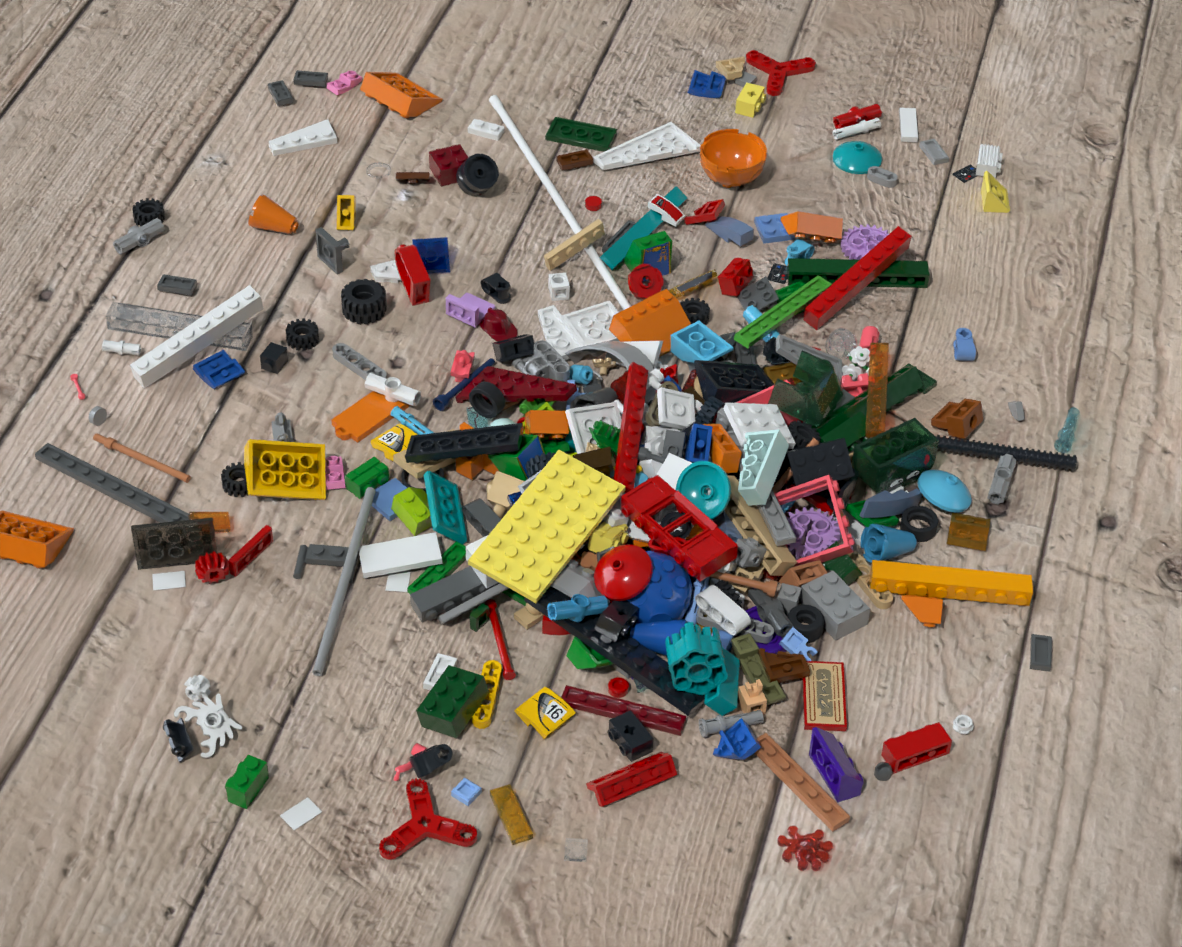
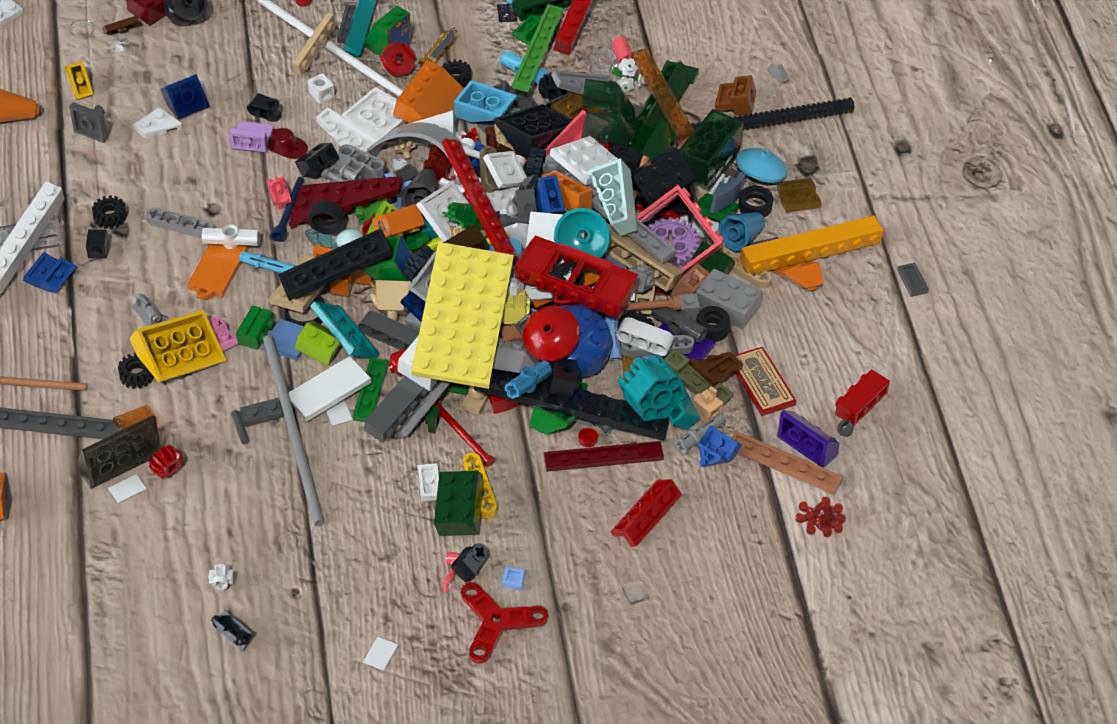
camera: 25 degrees left, 5 degrees up
white animal [174,694,242,759] -> none
green brick [225,755,269,809] -> none
red tile [228,525,273,577] -> none
black tyre [341,279,387,324] -> none
slope [370,423,418,461] -> none
red window [395,244,430,306] -> none
clear yellow plate [490,784,533,845] -> none
yellow slope [514,687,576,739] -> none
medium azure brick [570,365,593,384] -> none
black brick [607,710,654,762] -> none
blue cone [630,619,686,656] -> none
red brick [718,258,754,296] -> none
dark grey hinge [737,276,779,311] -> none
light blue plate [779,627,817,661] -> none
coral hips [841,373,875,397] -> none
medium blue piece [953,328,976,361] -> none
white plate [953,715,974,734] -> none
light grey piece [987,454,1016,505] -> none
clear light blue pin [1054,407,1080,453] -> none

